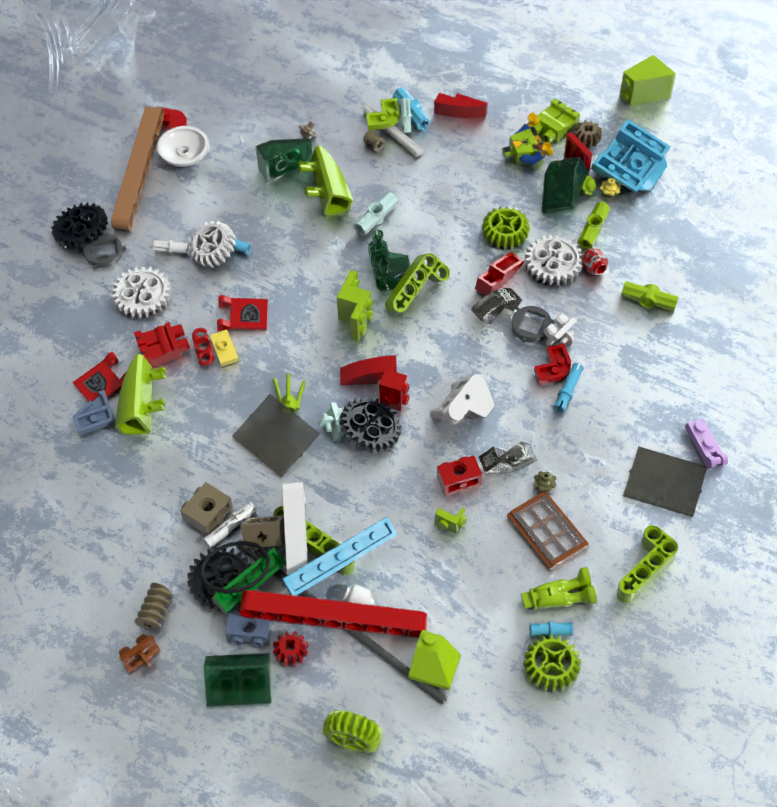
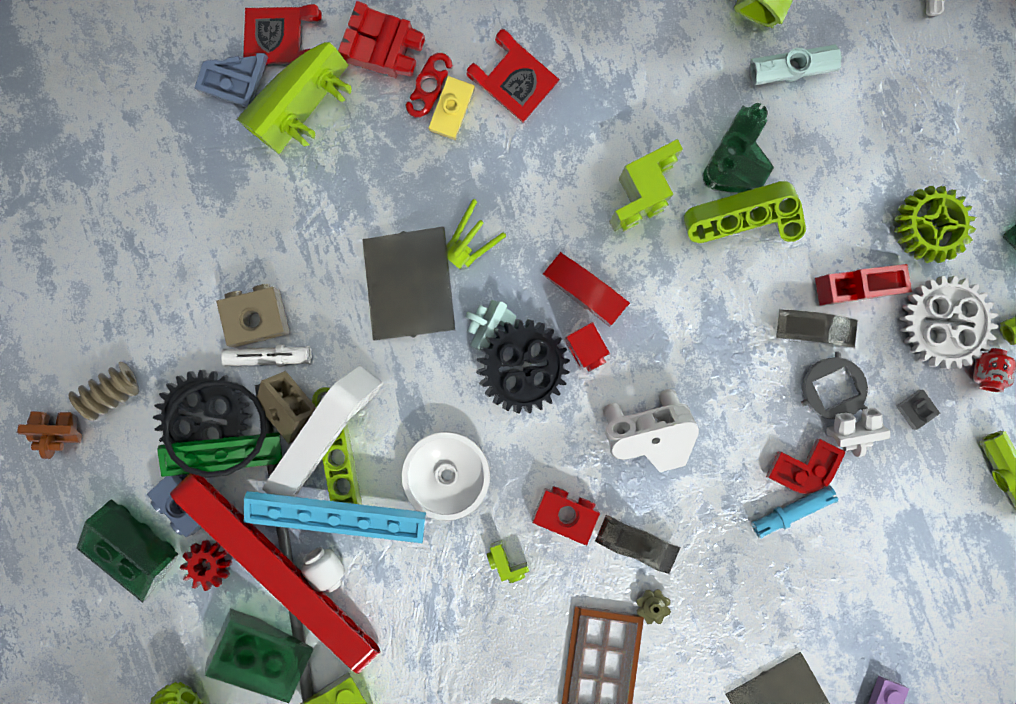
camera: 40 degrees right, 30 degrees up
none -> clear green slope [205,608,314,703]
none -> white dish [402,432,490,521]
none -> dark grey tile [896,390,940,430]

